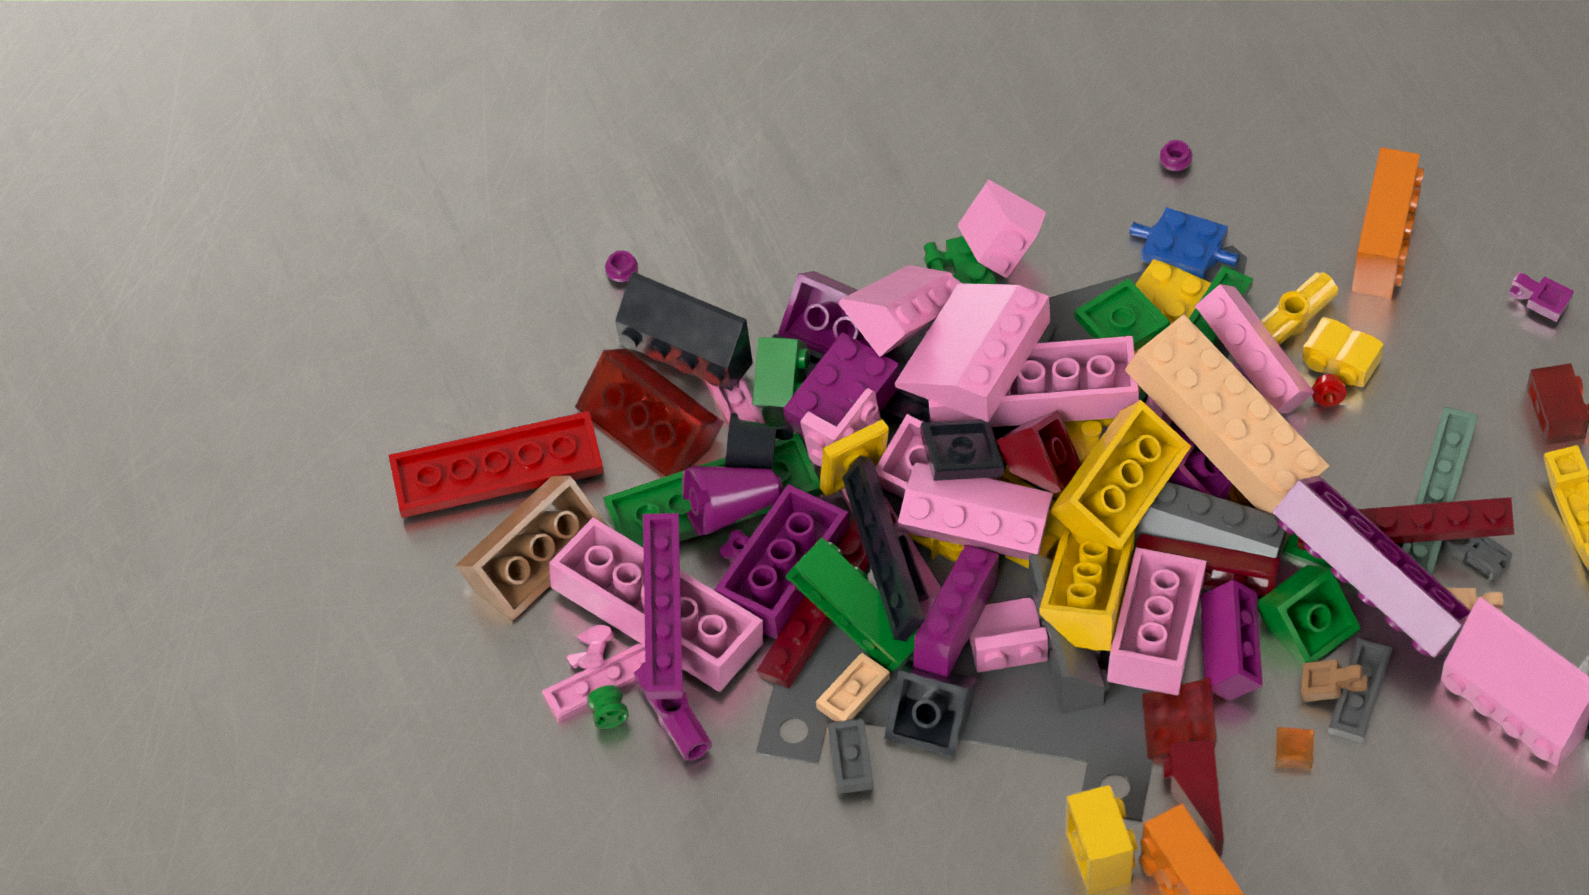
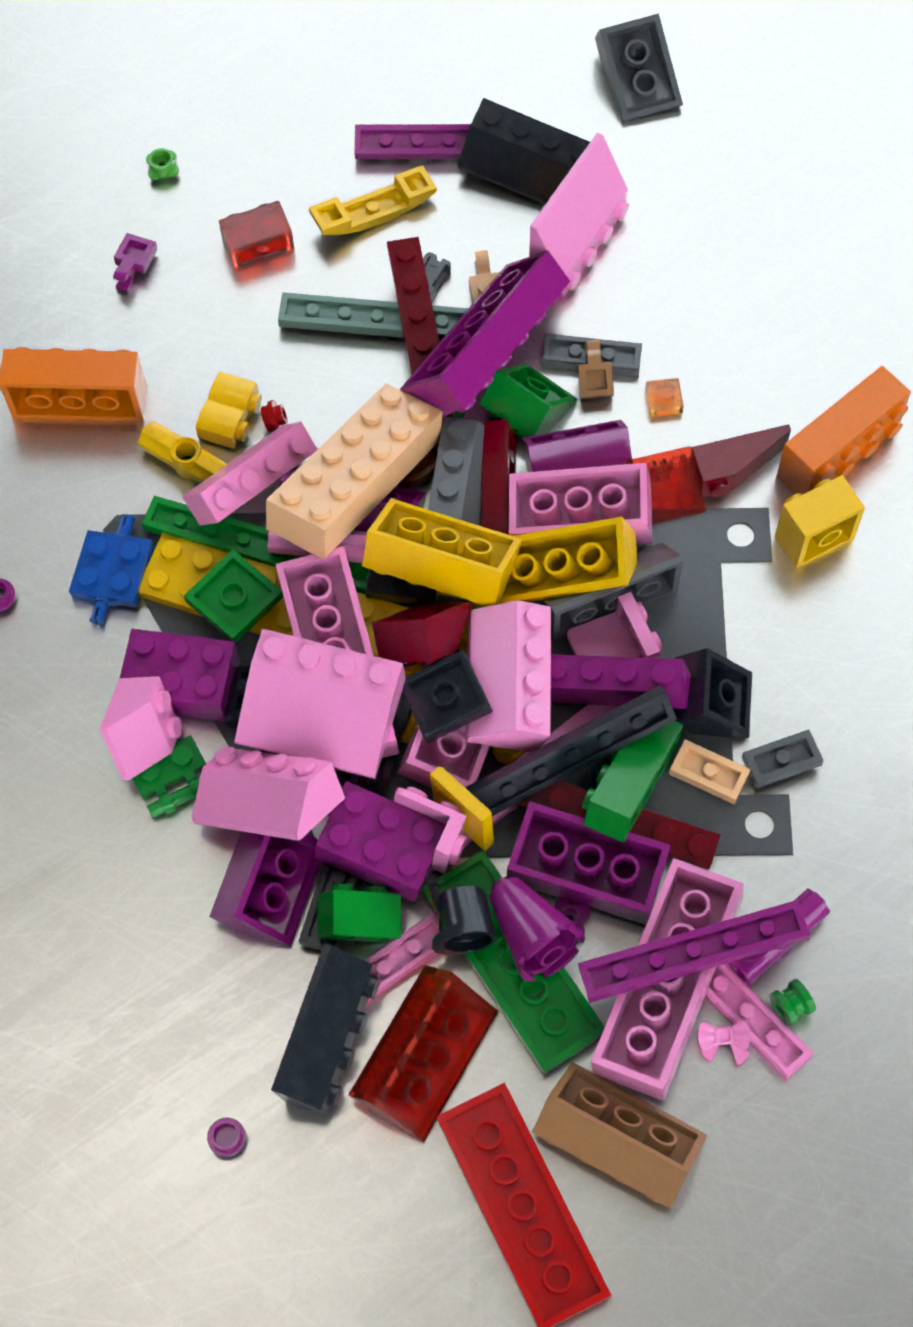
camera: 105 degrees left, 10 degrees up
none -> magenta brick [120,628,240,722]

